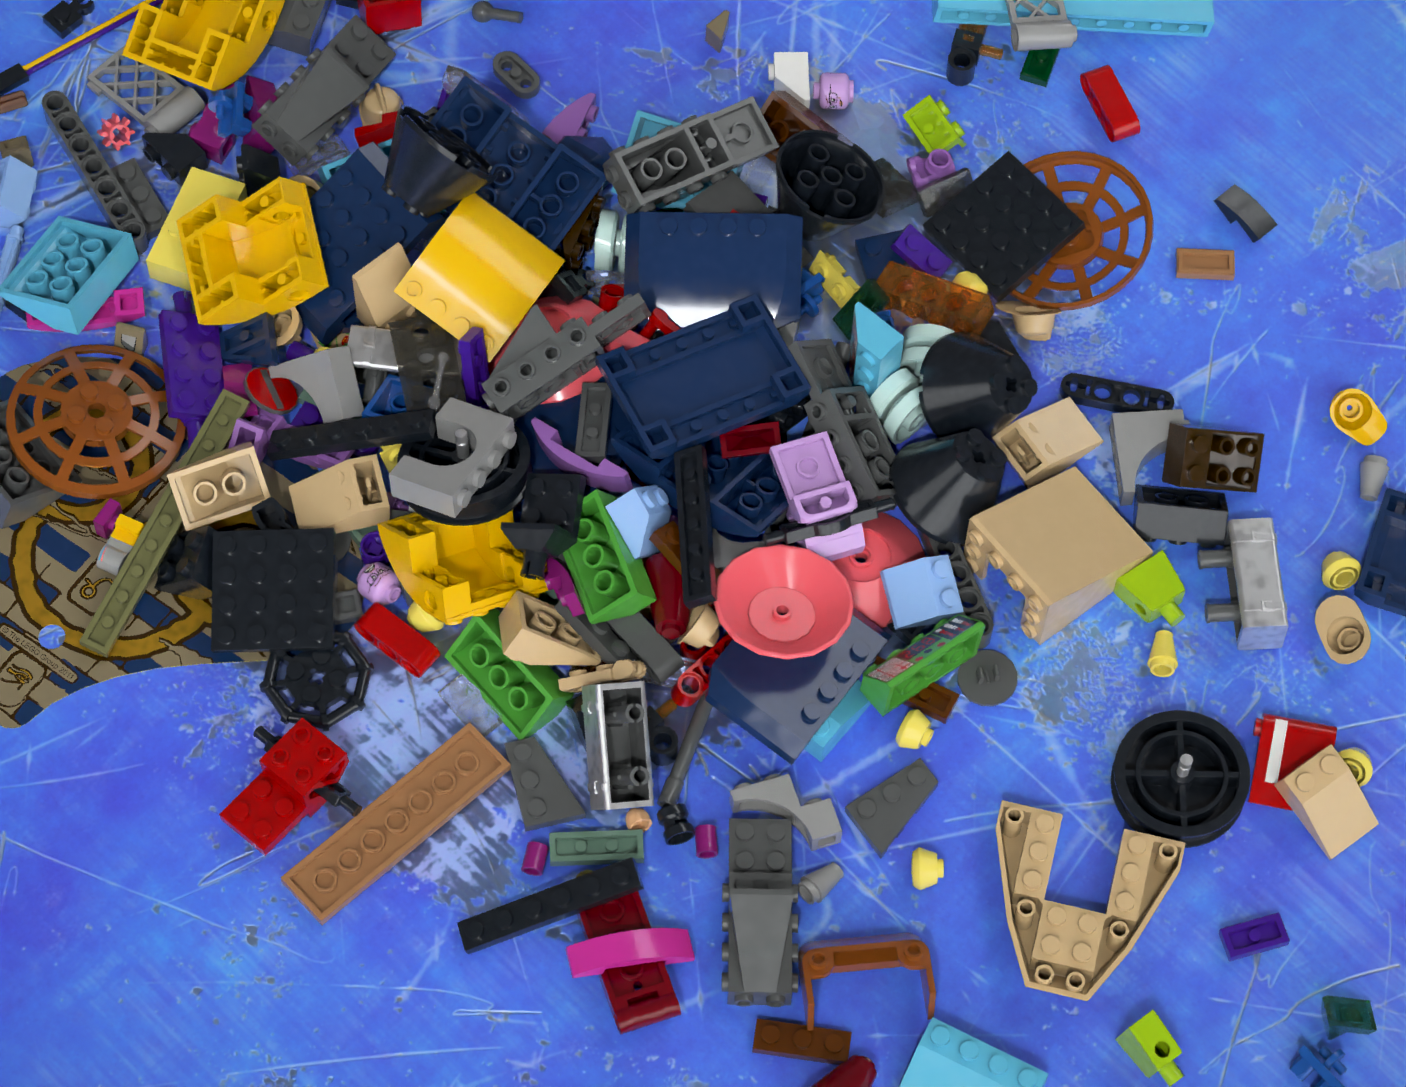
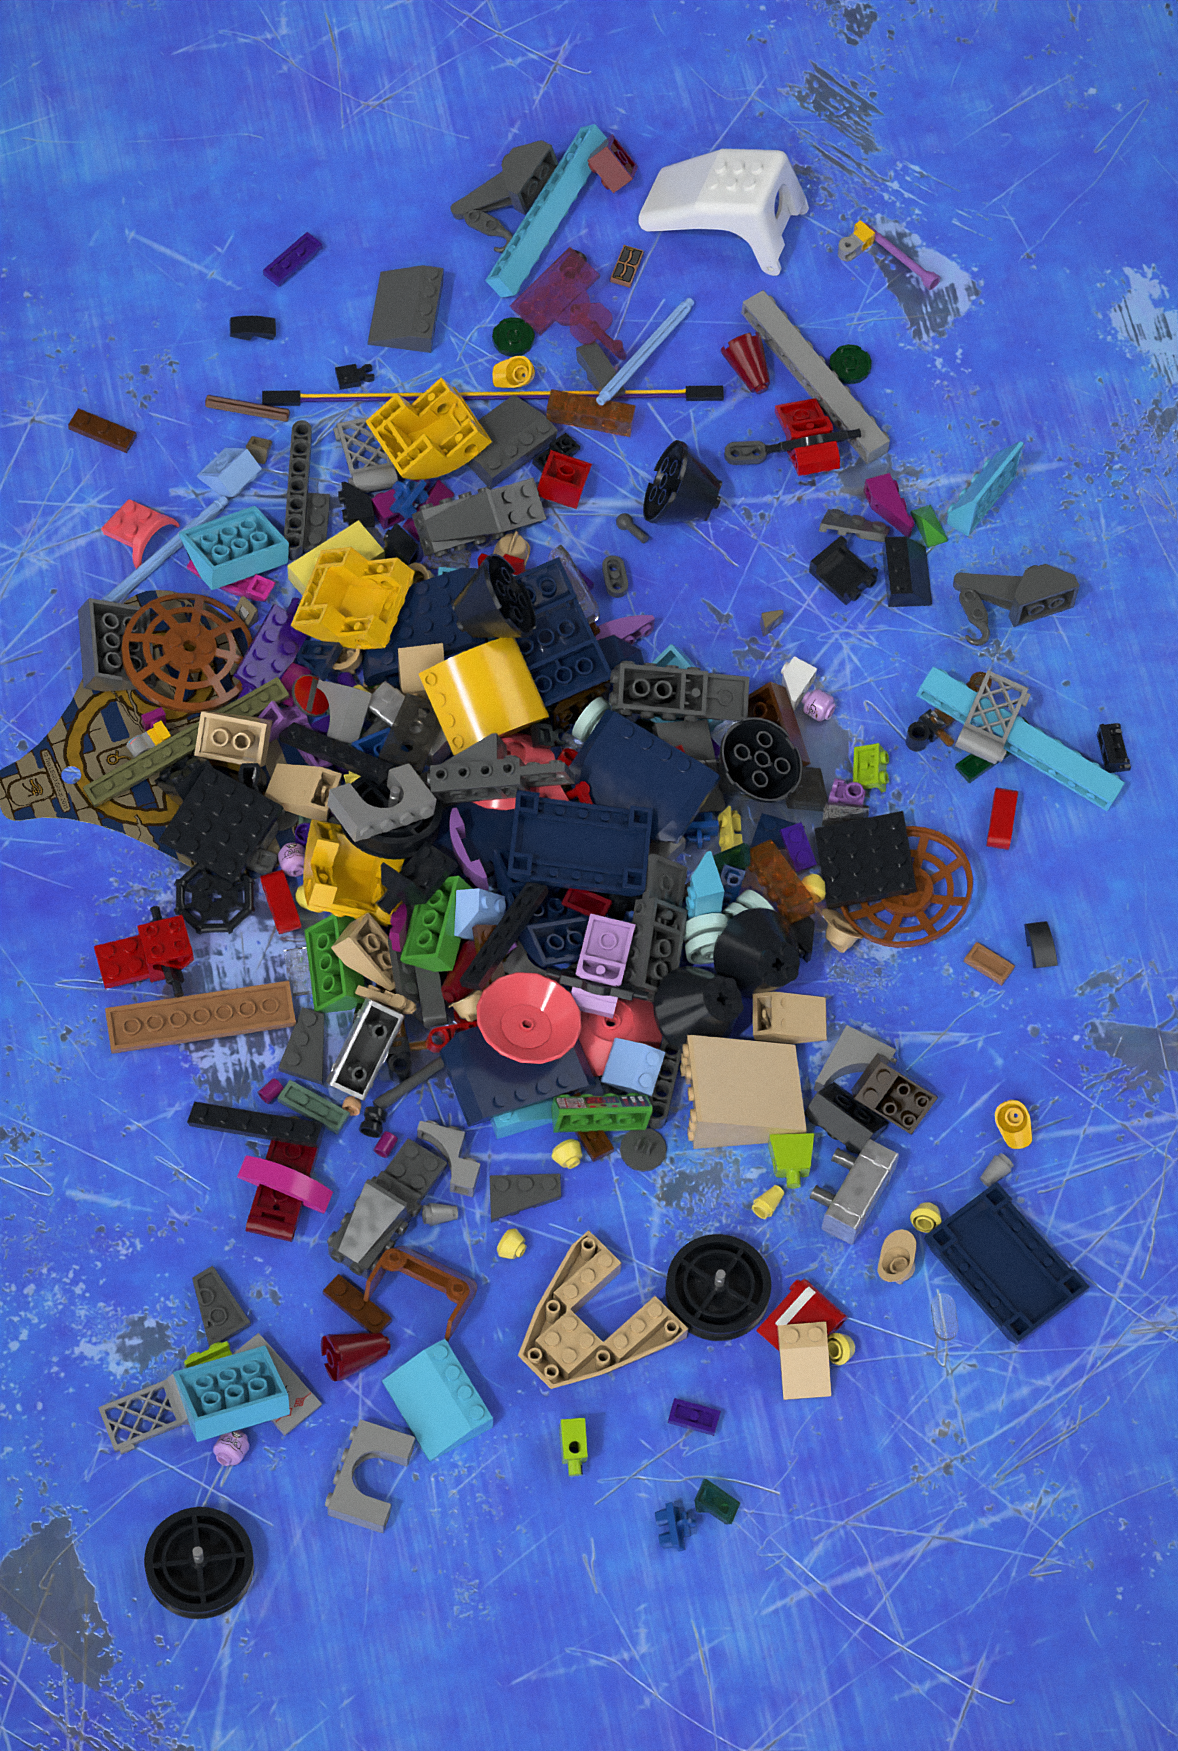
camera: 30 degrees right, 0 degrees up
coral gear [97,113,135,151] -> none
clear hinge [428,352,449,409] -> none
dark purple plate [458,327,490,410] -> none
dark grey plate [575,382,613,463] -> none
black beam [1060,373,1174,413] -> none

